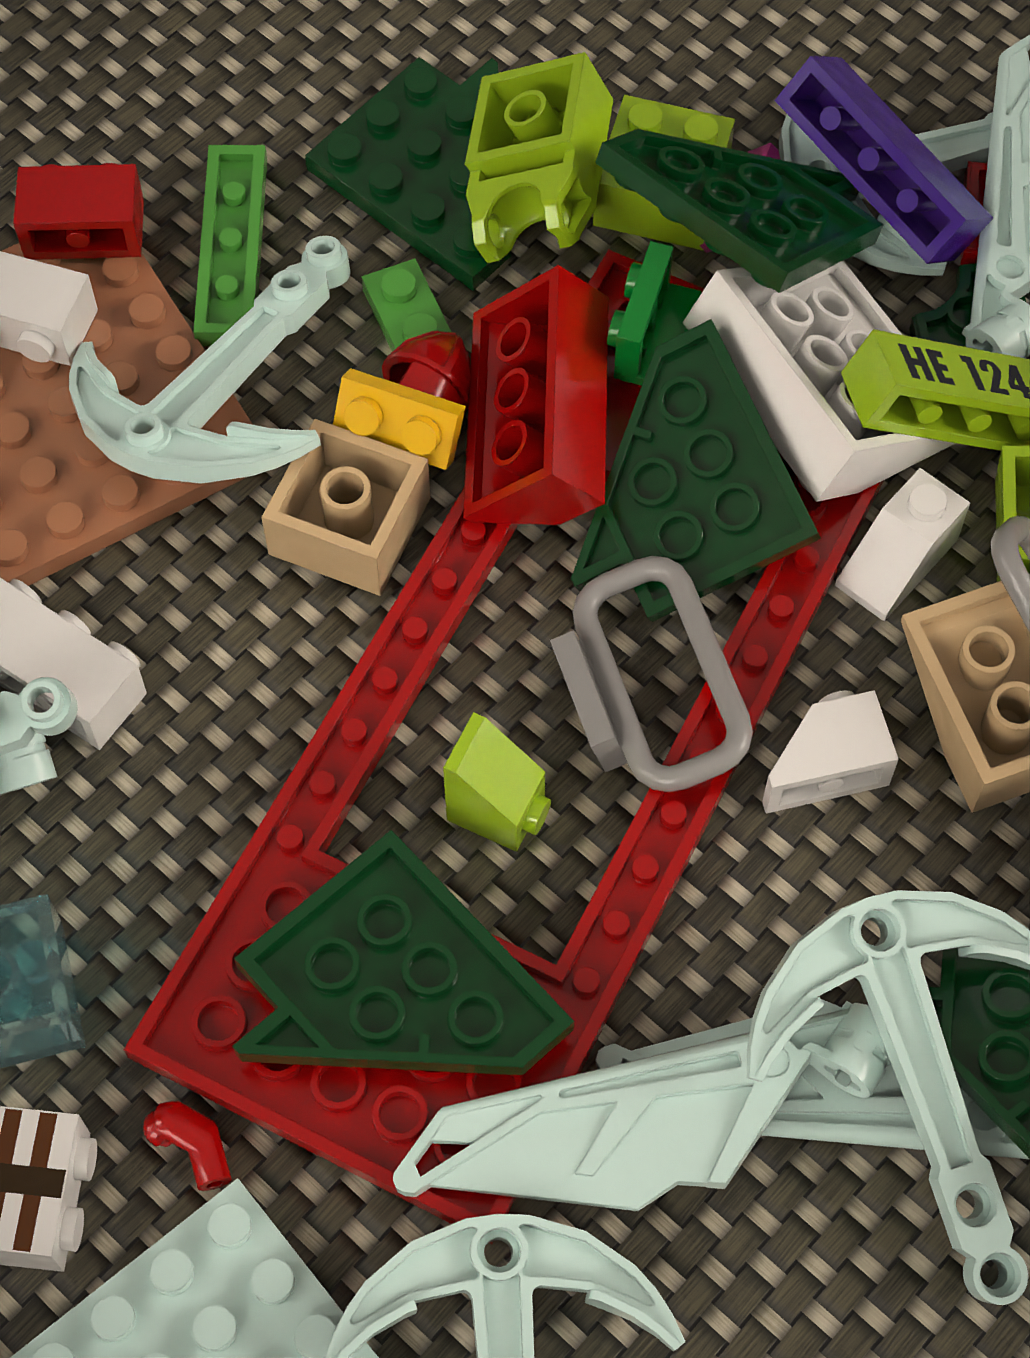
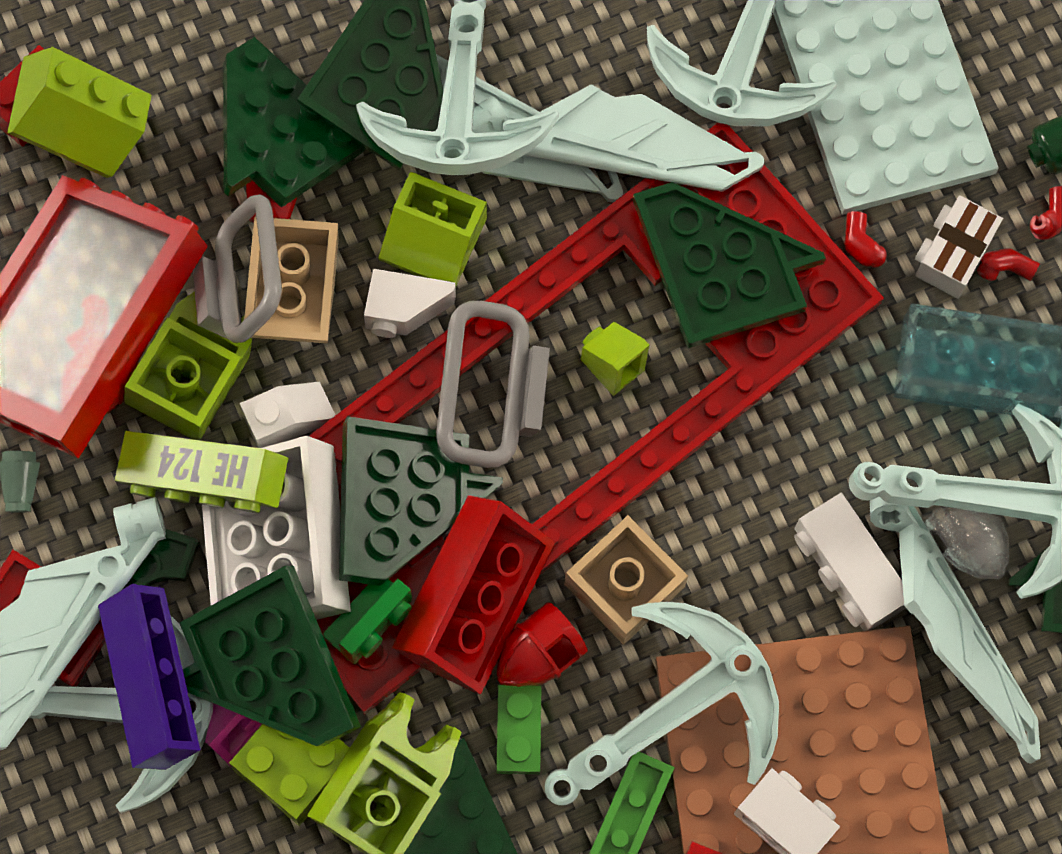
camera: 160 degrees left, 10 degrees up
yellow plate [333,368,466,470] -> none
none -> lime slope [378,171,487,286]

